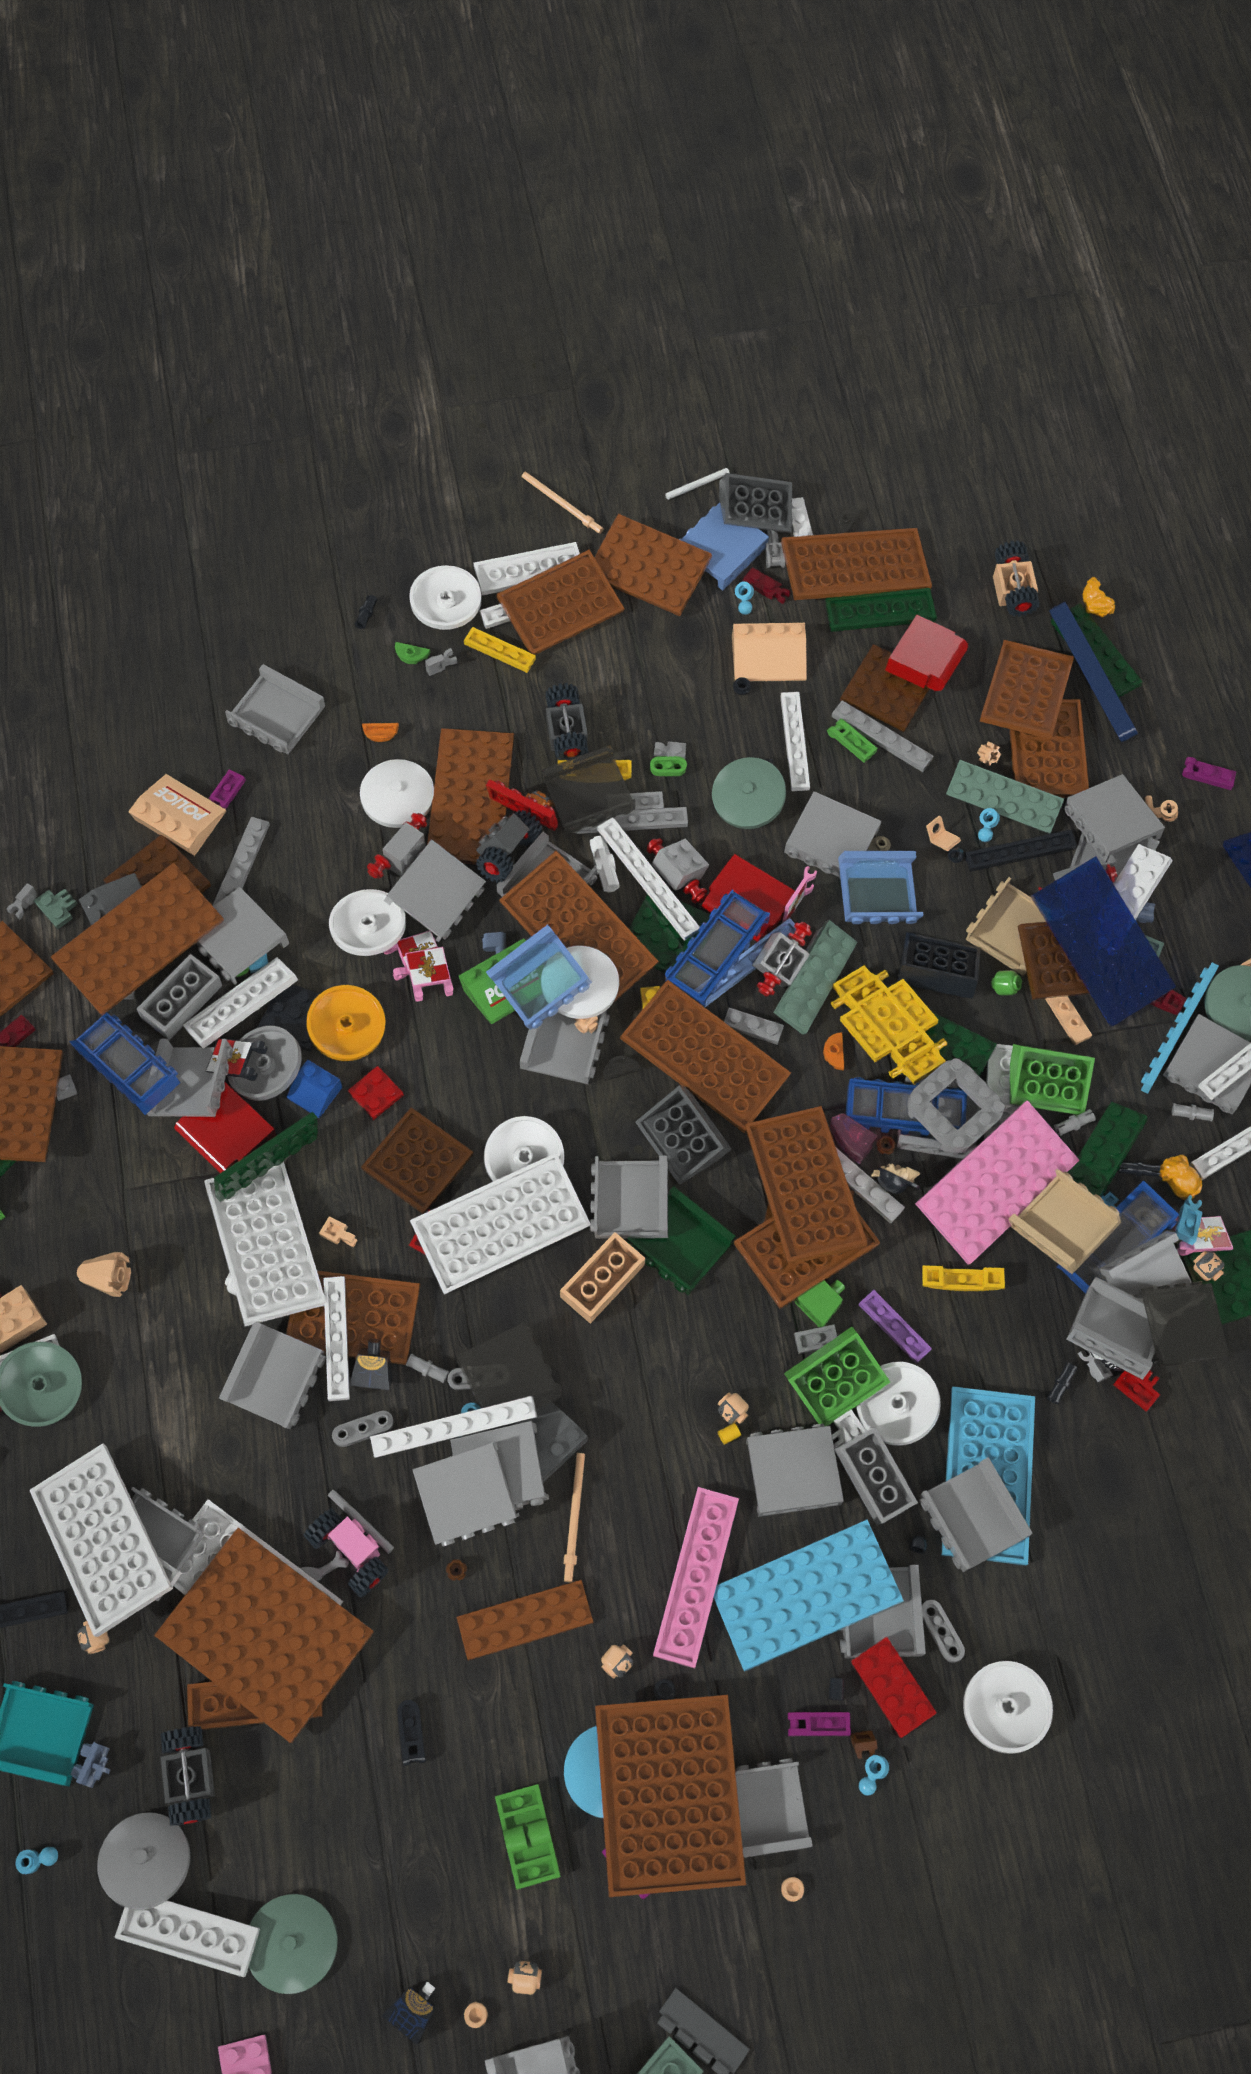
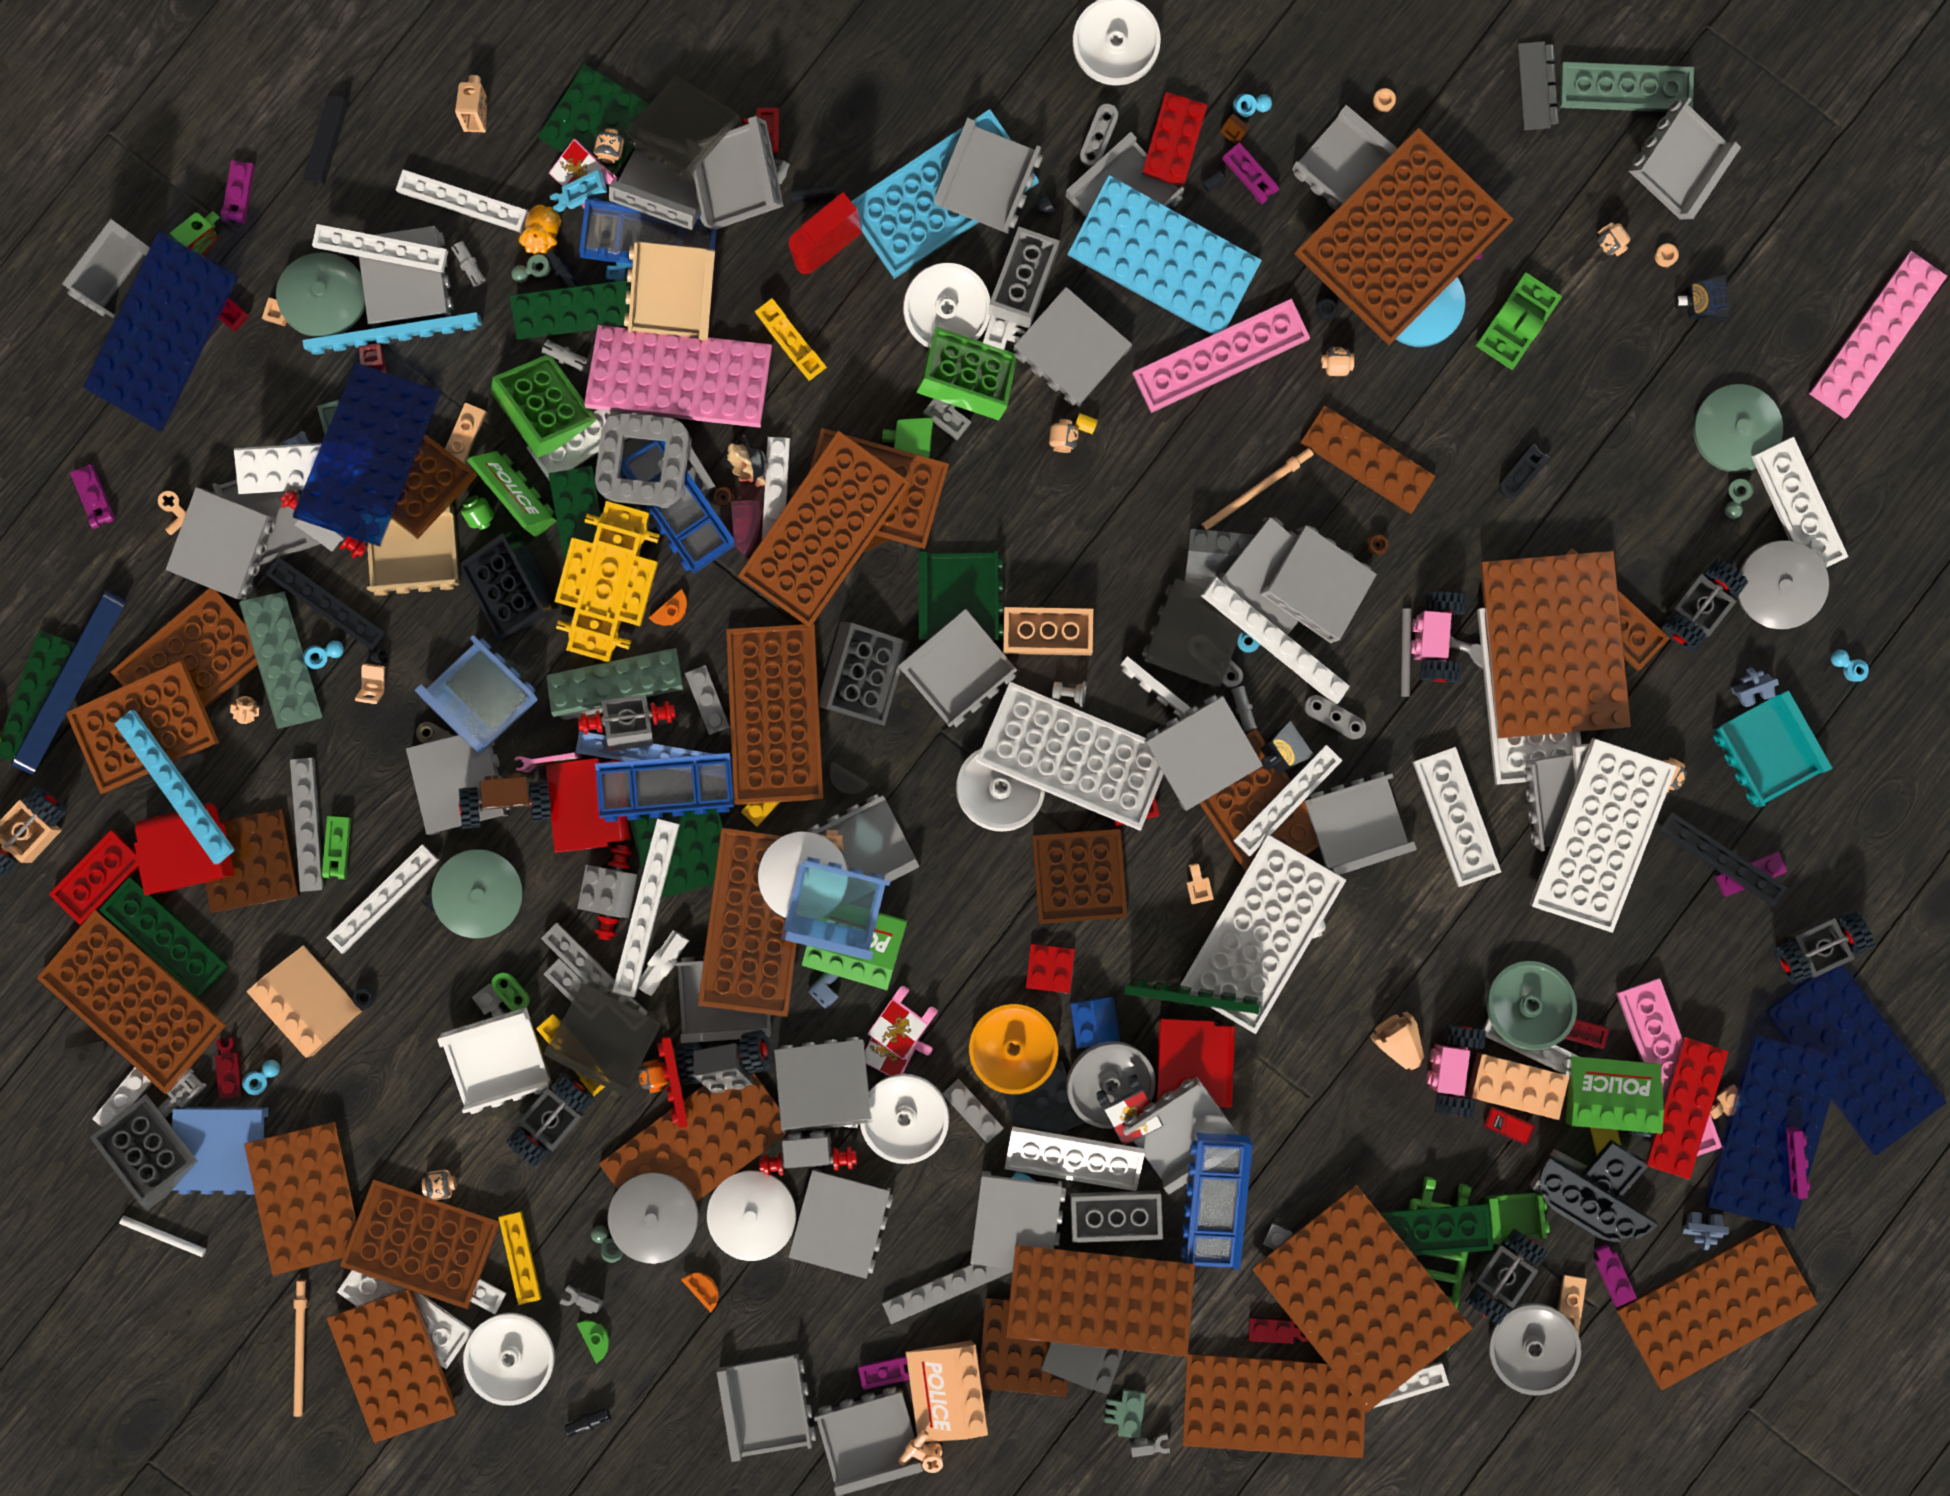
camera: 125 degrees left, 20 degrees up
medium lavender plate [859,1290,932,1364] -> none
none -> red plate [49,830,139,925]
none -> medium azure plate [115,710,235,864]
none -> dark orange plate [327,1289,458,1443]
none -> head [422,1169,457,1200]
none -> white panel [438,1007,551,1114]
none -> brick [459,773,551,829]
none -> bright green slope [467,451,556,538]
none -> sand green plate [511,254,551,283]
none -> sand green plate [591,1225,623,1263]
none -> light grey dish [608,1172,698,1263]
none -> red piece [789,192,862,274]
none -> light grey panel [789,1168,893,1279]
none -> light grey panel [814,1386,923,1496]
none -> light nougat piece [898,1430,943,1473]
none -> light grey plate [942,1078,1004,1143]
none -> light grey piece [1052,681,1087,707]
none -> white plate [1121,656,1190,719]
none -> light grey panel [1143,695,1263,811]
none -> white plate [1413,747,1501,887]
none -> brick [1427,1025,1486,1118]
none -> sand green plate [1724,479,1753,519]

